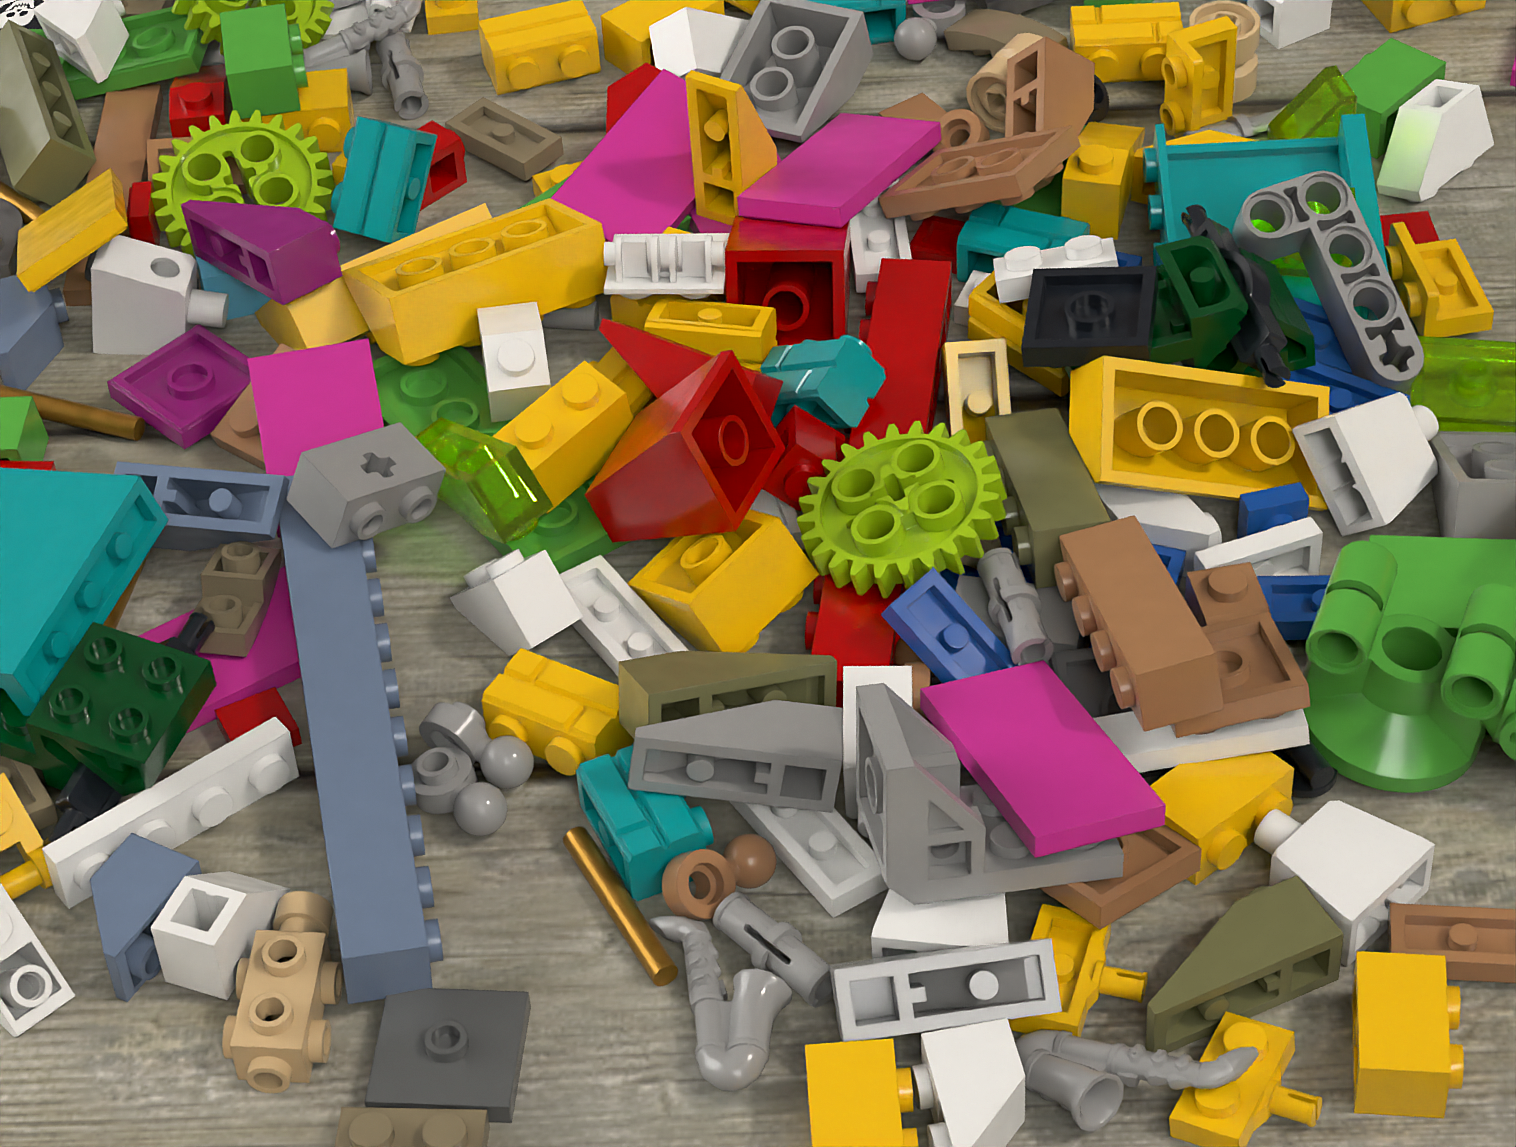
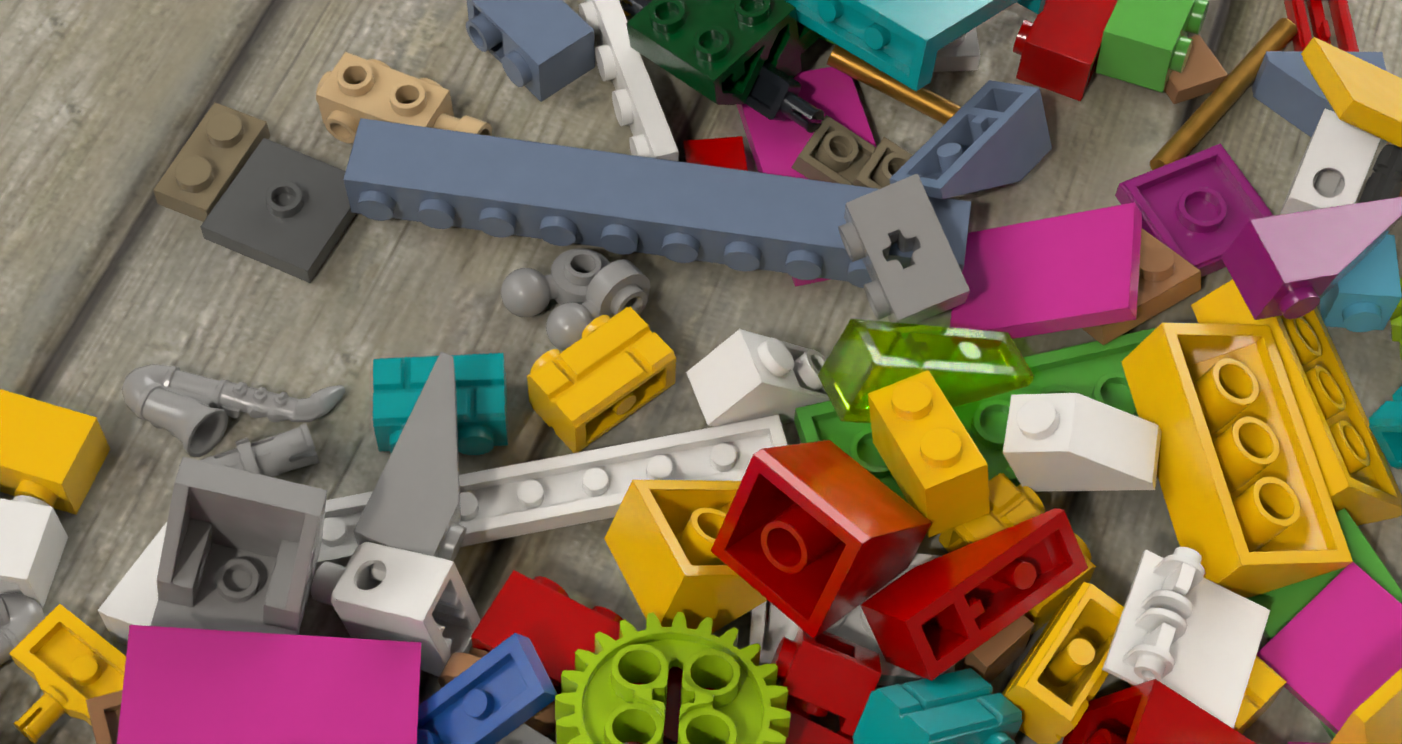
camera: 105 degrees right, 15 degrees up
white slope [151,871,291,1000] -> none
pearl gold bar [563,826,678,986] -> none
olive slope [619,651,837,739] -> none
medium nougat plate [662,834,777,921] -> none
light grey slope [829,938,1062,1042] -> none

